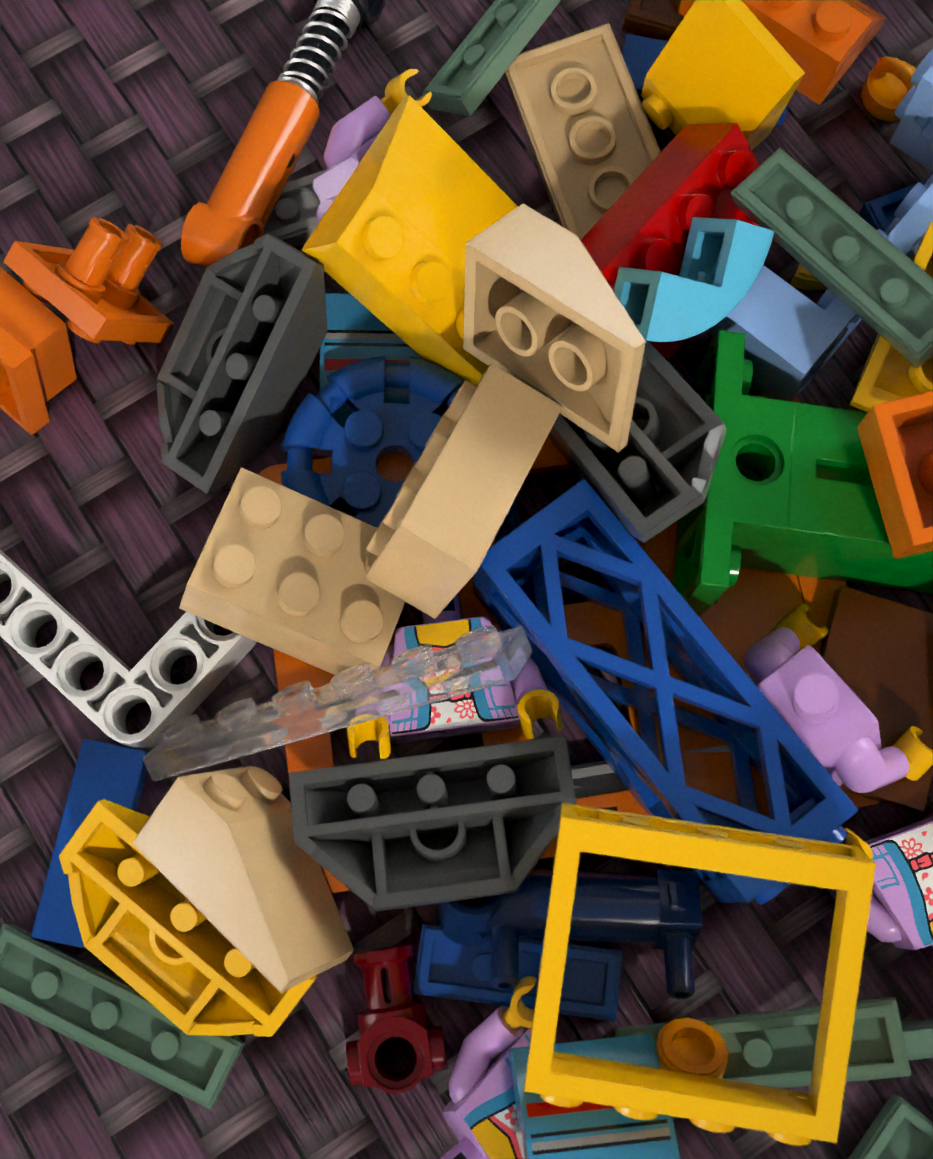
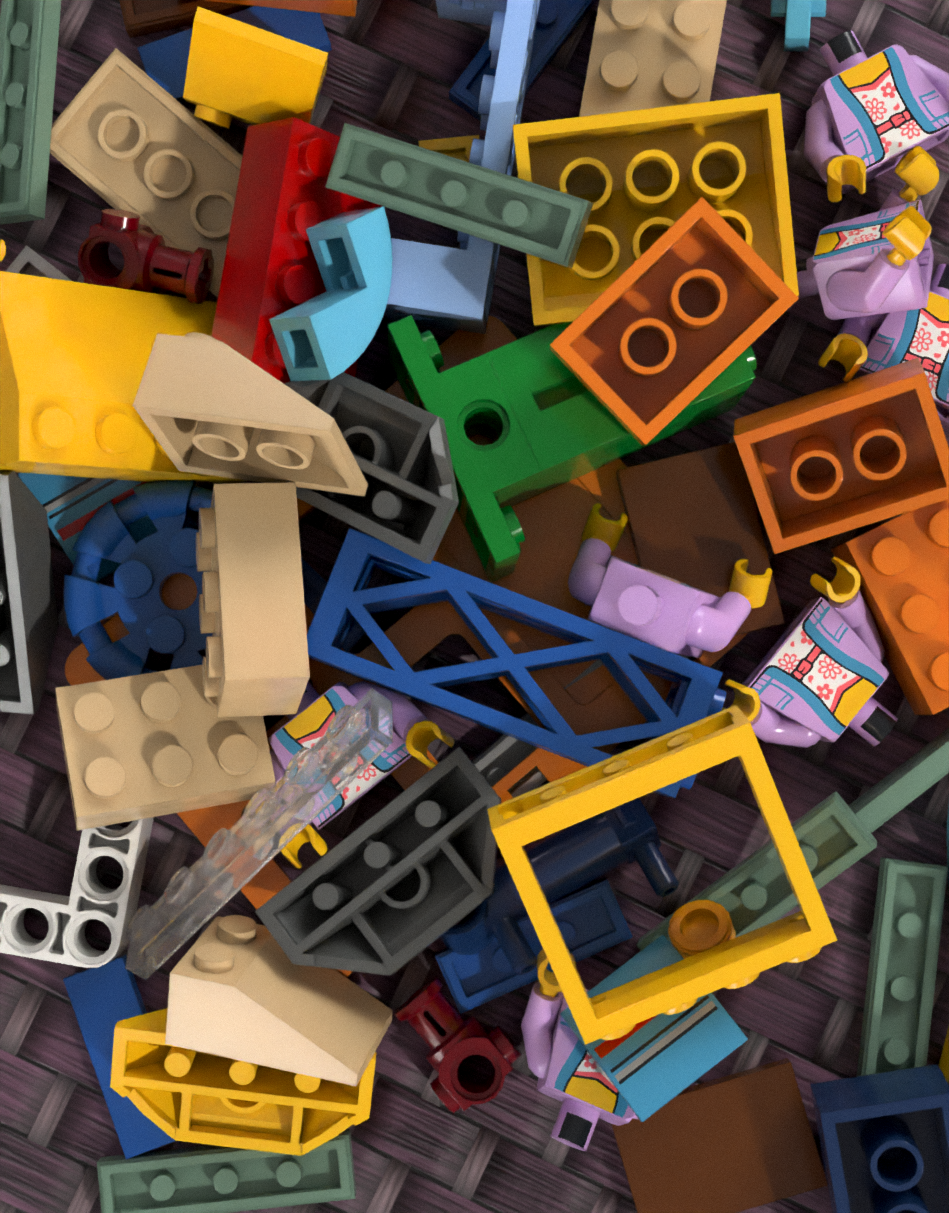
camera: 30 degrees left, 10 degrees up
none -> dark red connector [78,209,214,304]

